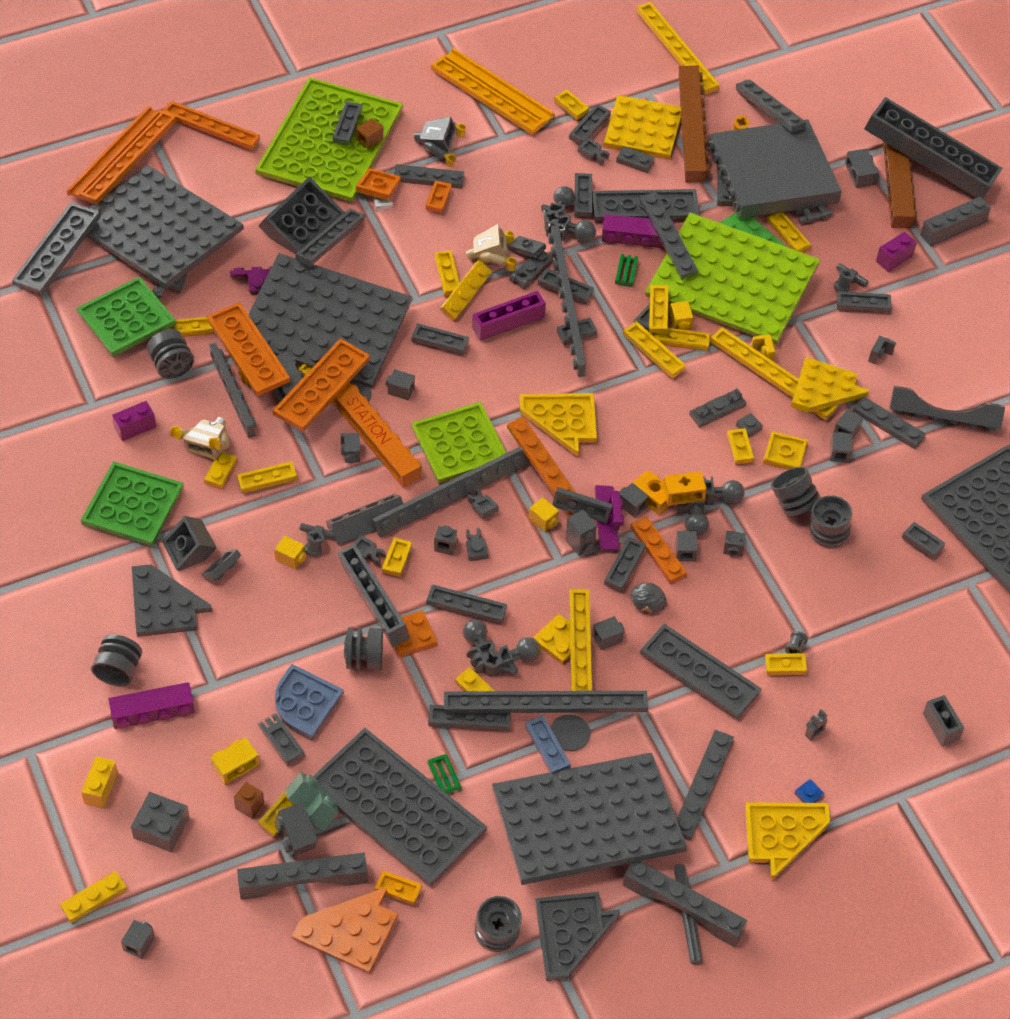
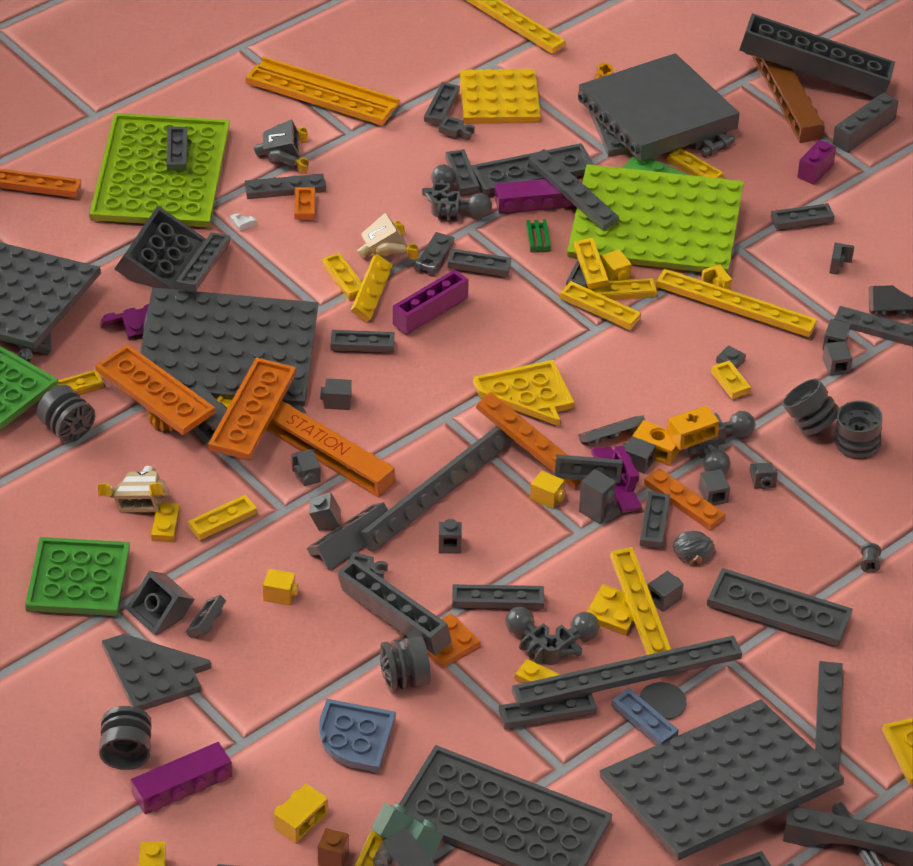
camera: 15 degrees left, 10 degrees down
magenta brick [112,401,156,441] -> none
dark grey plate [209,343,257,438] -> none
dark grey hinge [258,713,304,766] -> none
dark grey piece [299,523,336,556] -> none
dark orange brick [356,118,384,149] -> none
orange plate [356,168,401,200] -> none
yellow plate [382,537,412,577] -> none
lime plate [411,401,506,484] -> none
green tile [427,754,462,795] -> none
dark grey plate [466,528,488,561] -> none
dark grey plate [467,489,499,519] -> none
dark grey plate [508,236,546,258] -> none
dark grey plate [548,225,586,377] -> none
yellow plate [554,89,590,120] -> none
dark grey plate [557,318,597,345] -> none
dark grey plate [616,146,655,173] -> none
dark orange brick [678,65,709,182] -> none
dark grey plate [689,388,746,428] -> none
dark grey plate [736,80,806,132] -> none
yellow tile [763,431,808,470] -> none
yellow plate [765,653,807,675] -> none
yellow wing [790,357,870,413] -> none
dark grey piece [833,263,869,292] -> none
dark grey brick [845,148,879,188] -> none
none -> dark grey brick [309,492,341,531]
none -> dark grey plate [578,415,645,445]

